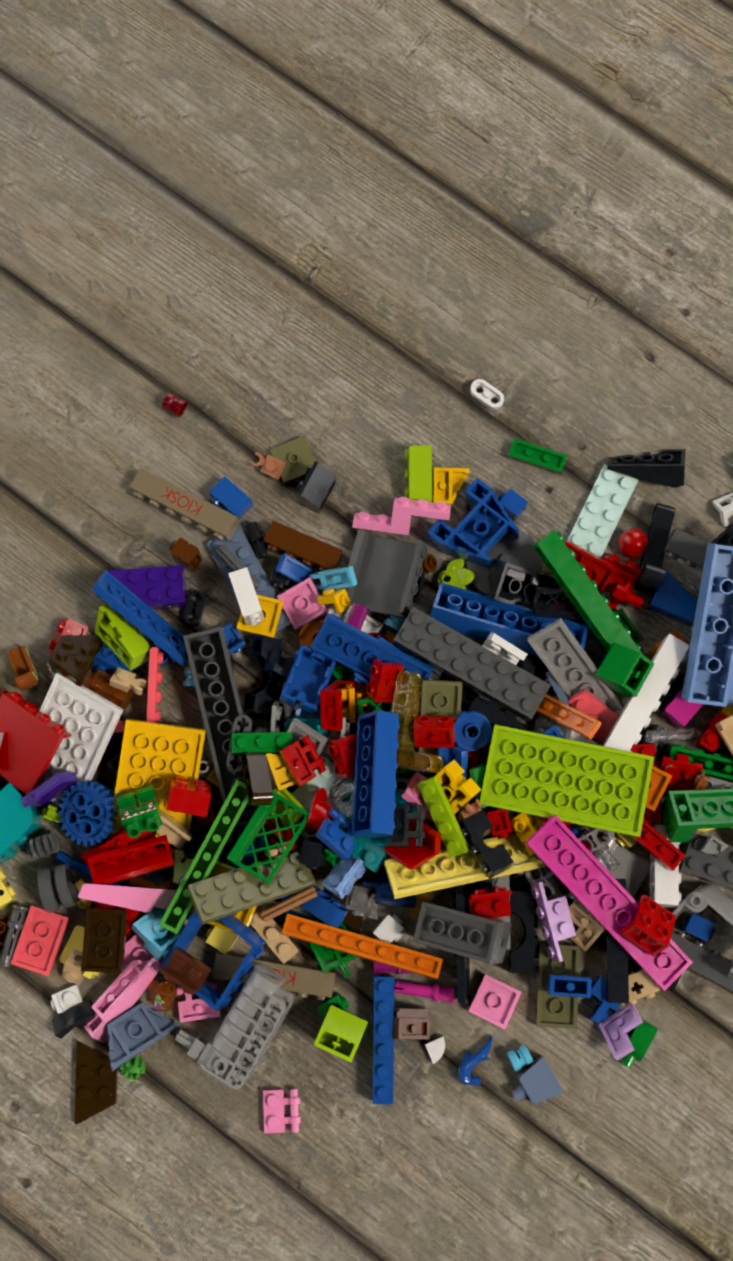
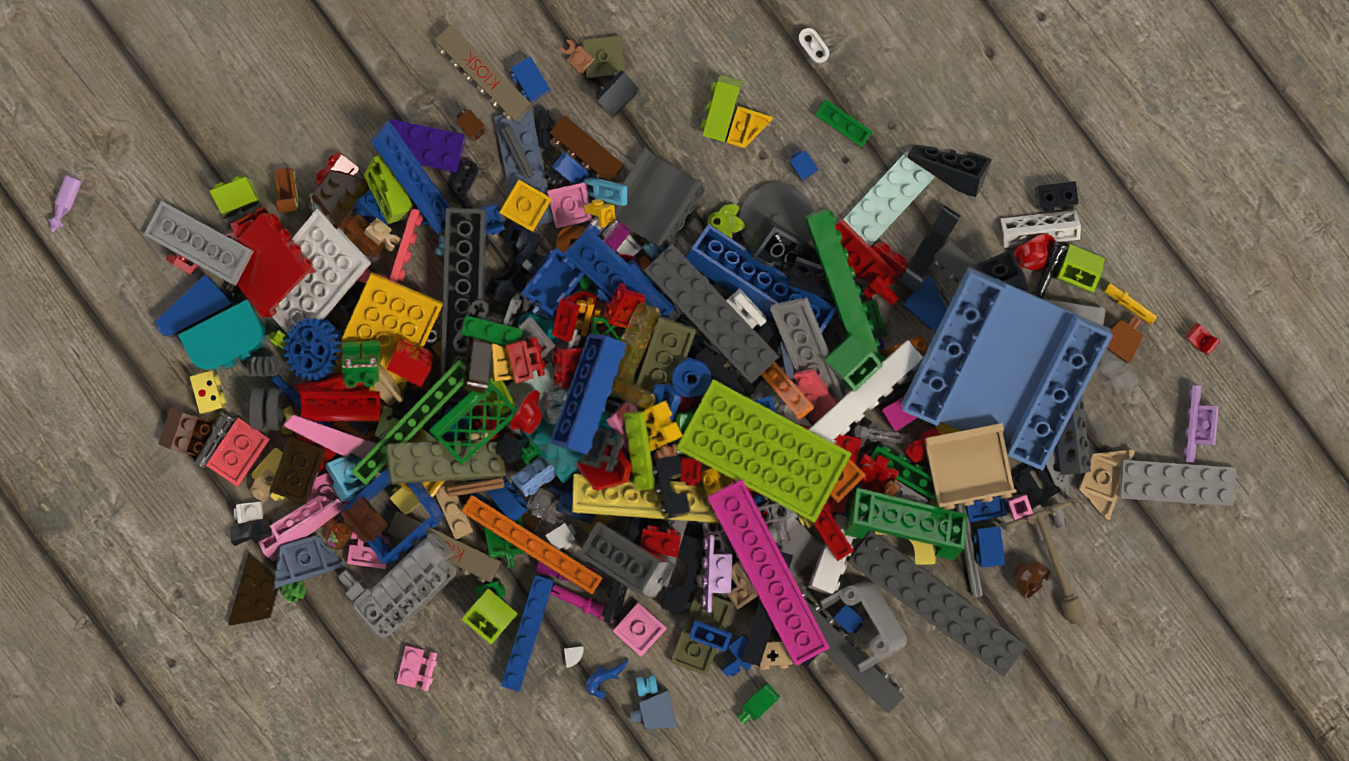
camera: 20 degrees right, 10 degrees up
dark purple piece [21,772,78,808] -> none
white window [228,567,265,626] -> none
blue plate [315,808,360,861] -> none
bright pink bracket [352,497,451,535] -> none
reddish brown plate [393,1008,431,1039] -> none
red bracket [413,715,455,748] -> none
reddish brown plate [422,554,437,575] -> none
blue wedge [427,478,519,569] -> none
lavender plate [599,1003,643,1060] -> none
red hair [618,528,648,559] -> none
red bracket [621,894,676,957] -> none
light grey tile [699,834,728,854] -> none

